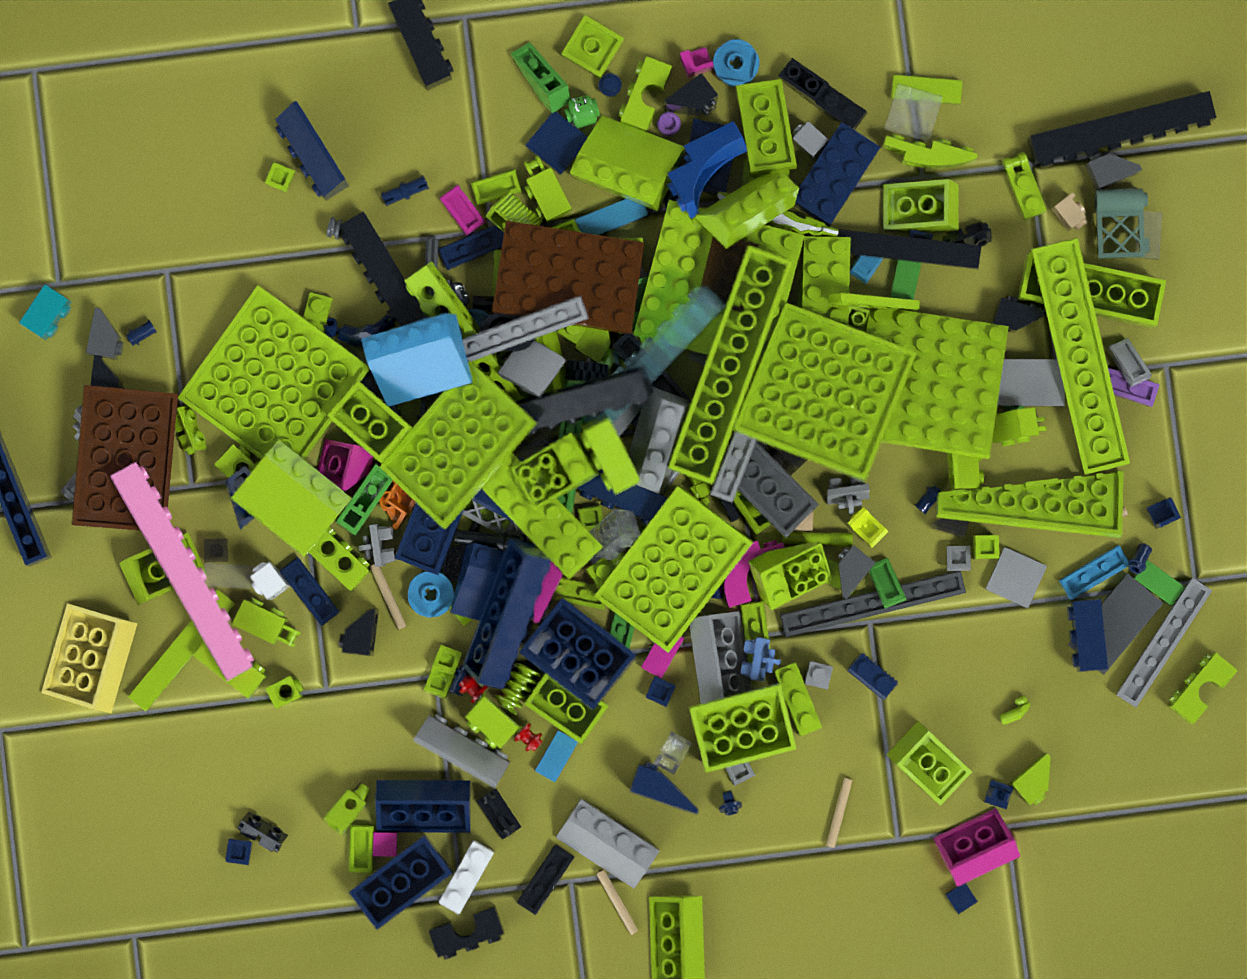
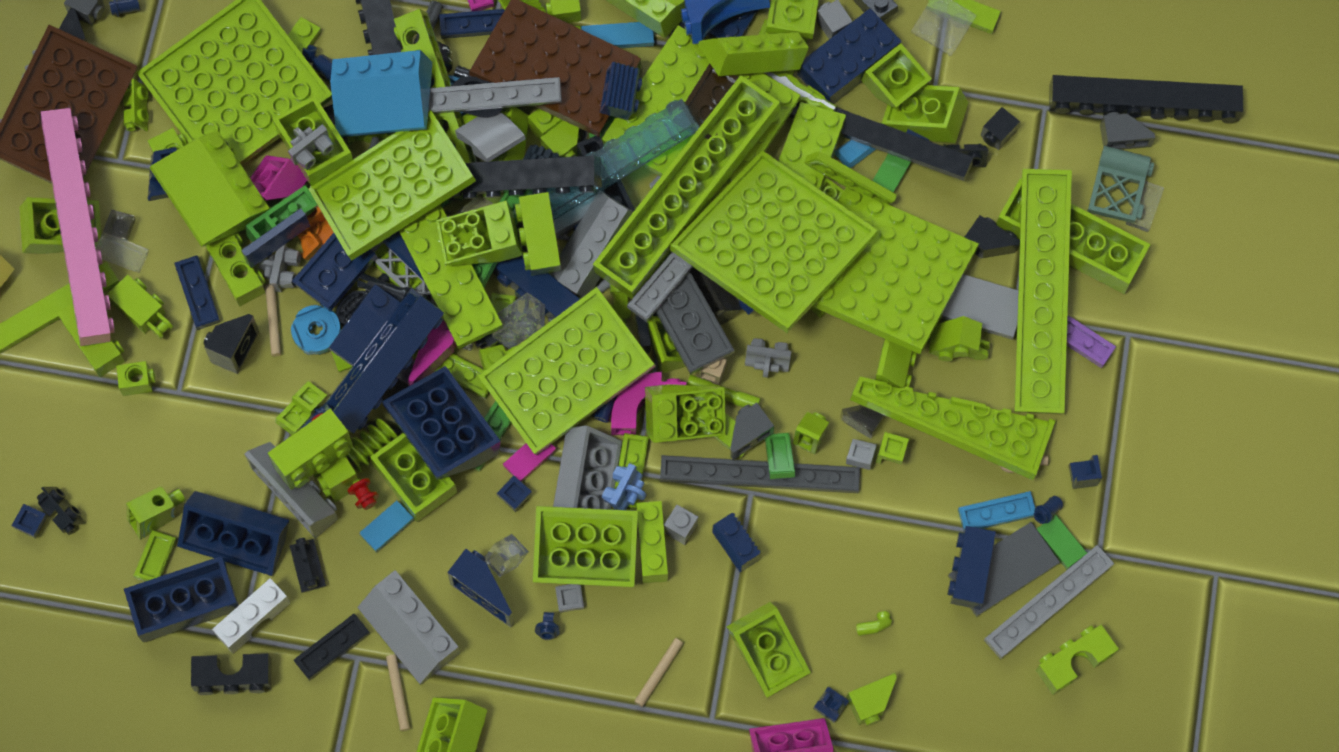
camera: 15 degrees right, 15 degrees down
white brick [250,562,290,600] -> none
dark pink tile [373,832,398,857] -> none
neon yellow bracket [848,507,888,548] -> none
lime slope [882,134,978,169] -> none
dark blue pin [914,484,942,515] -> none
light grey tile [985,547,1047,608] -> none
lime plate [1002,151,1047,220] -> none
tan brick [1052,193,1087,231] -> none
light grey tile [1107,338,1152,387] -> none
none -> dark blue tile [241,209,310,268]
none -> lime brick [268,408,353,490]
none -> light grey hips [288,124,334,170]
none -> dark blue brick [599,62,642,120]
none -> lime slope [793,412,829,455]
none -> lime slope [861,43,932,109]
none -> black brick [981,107,1020,150]

